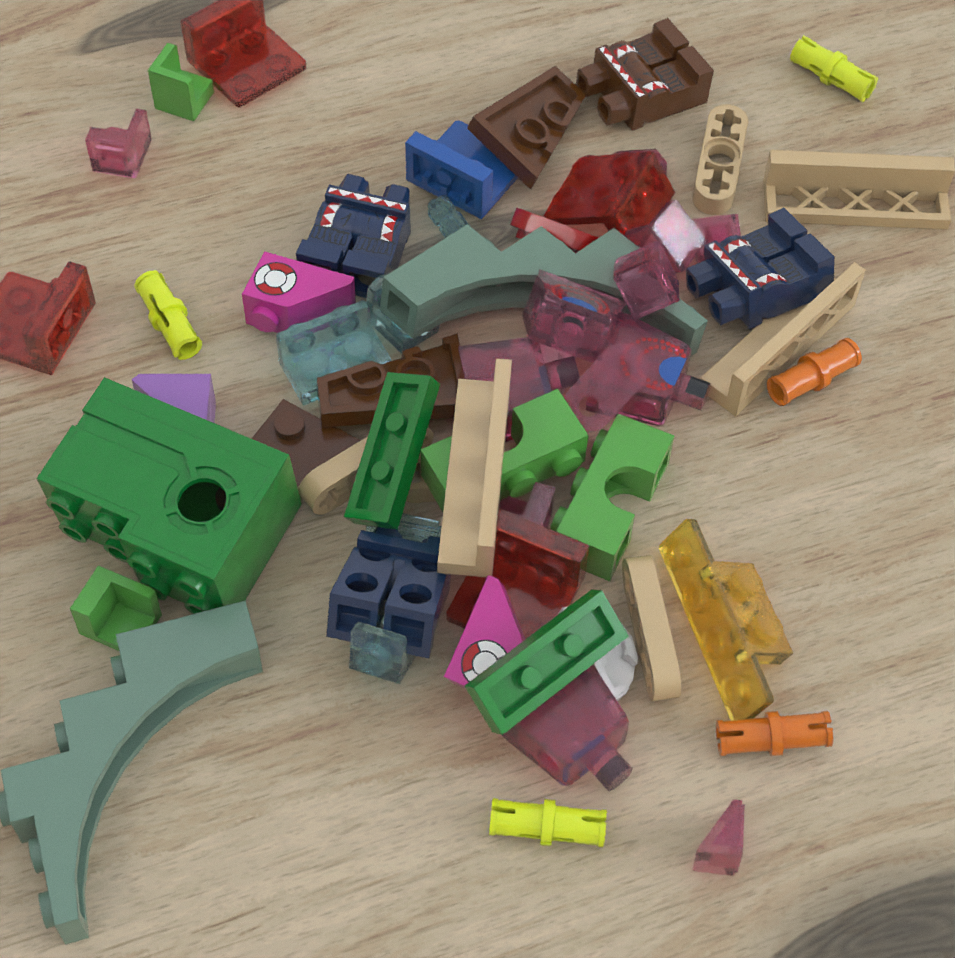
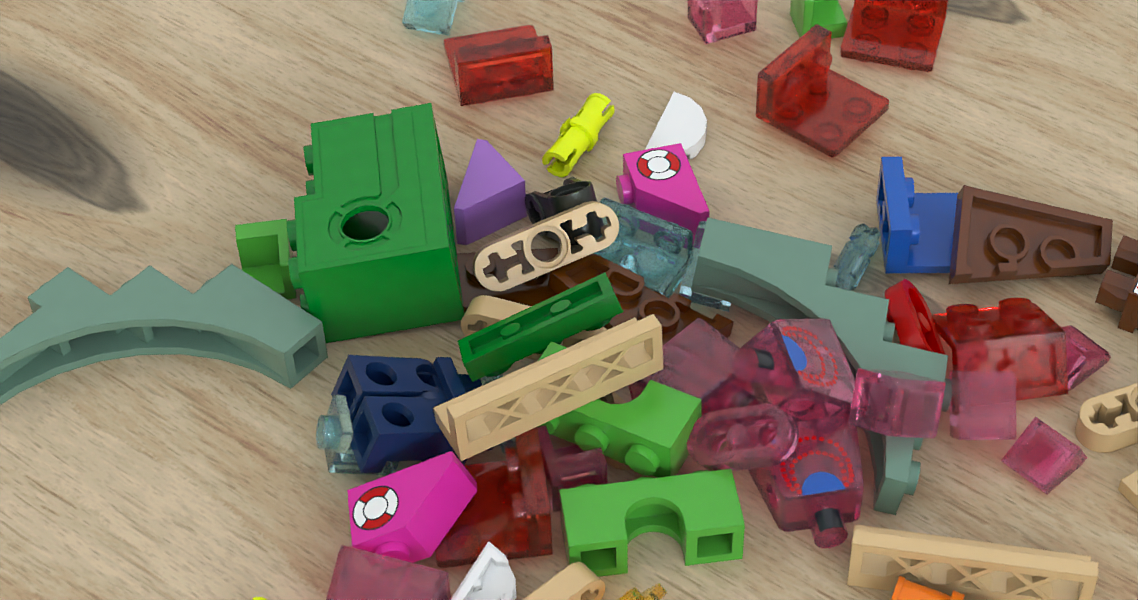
camera: 60 degrees right, 10 degrees down
dark blue hips [296,174,411,302] -> none
green plate [465,589,629,735] -> none
dark blue hips [686,208,835,329] -> none
none -> tan beam [473,201,619,291]
none -> pearl dark grey piece [525,177,604,245]
none -> white tile [645,92,707,160]
none -> clear red bracket [755,24,889,158]

